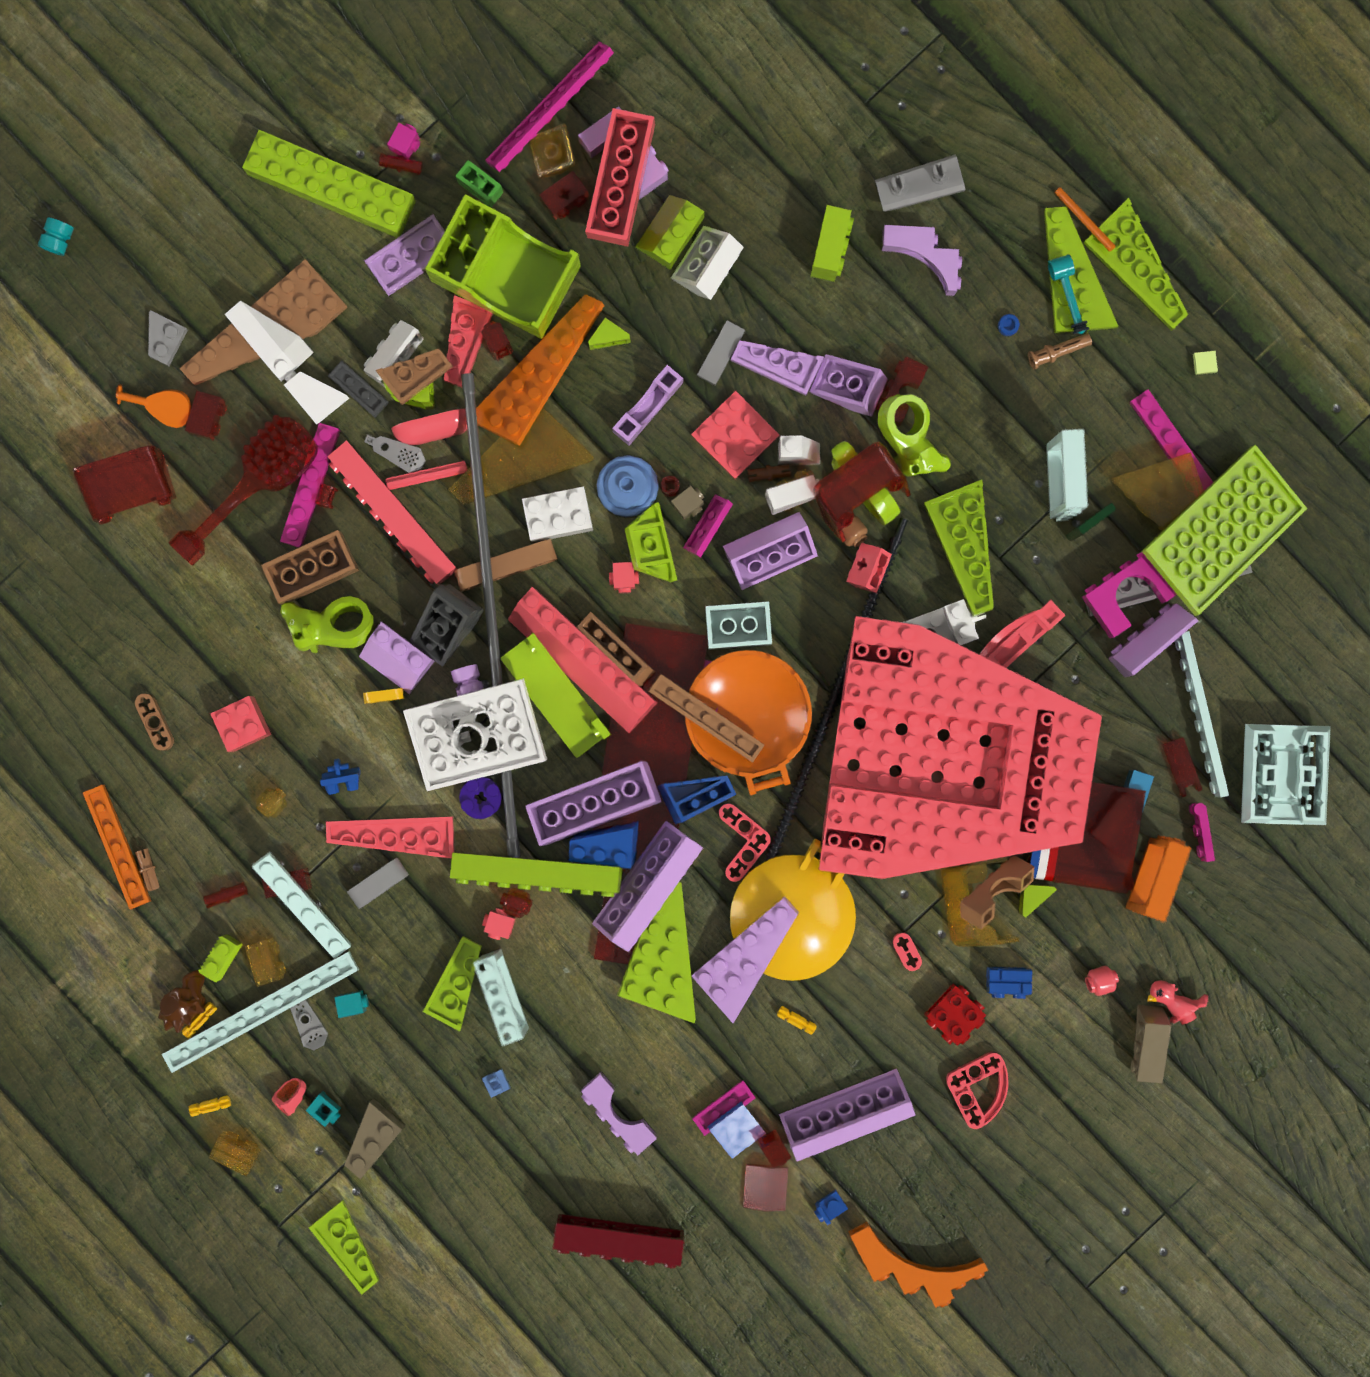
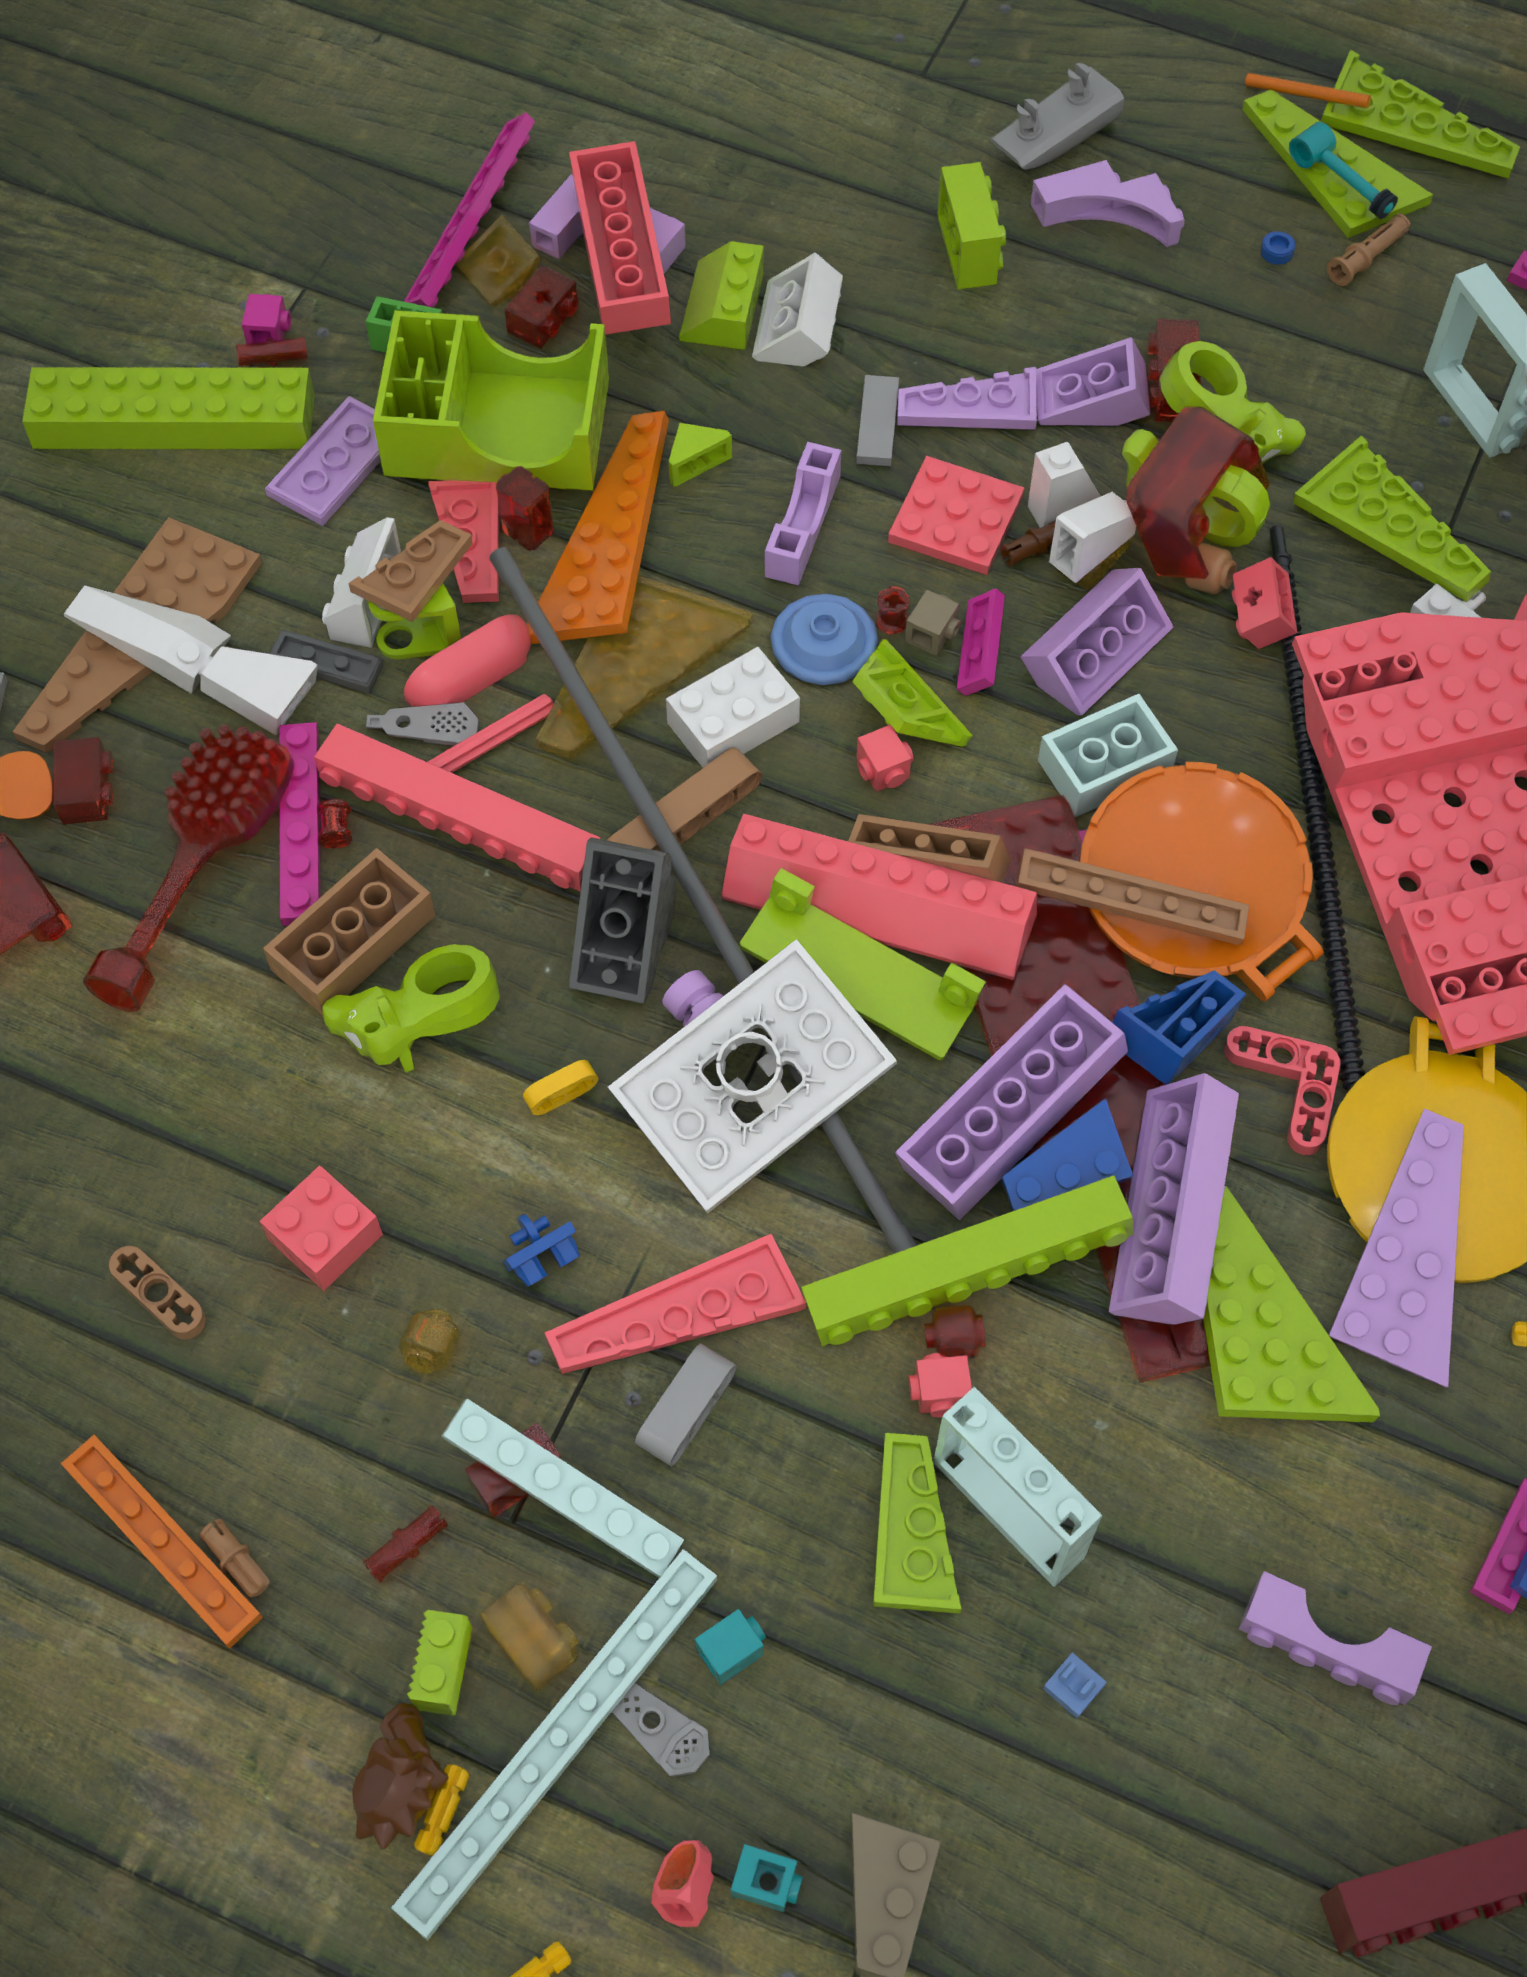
camera: 20 degrees left, 25 degrees down
lavender slope [359,622,435,694] -> none
dark purple plate [459,777,502,819] -> none

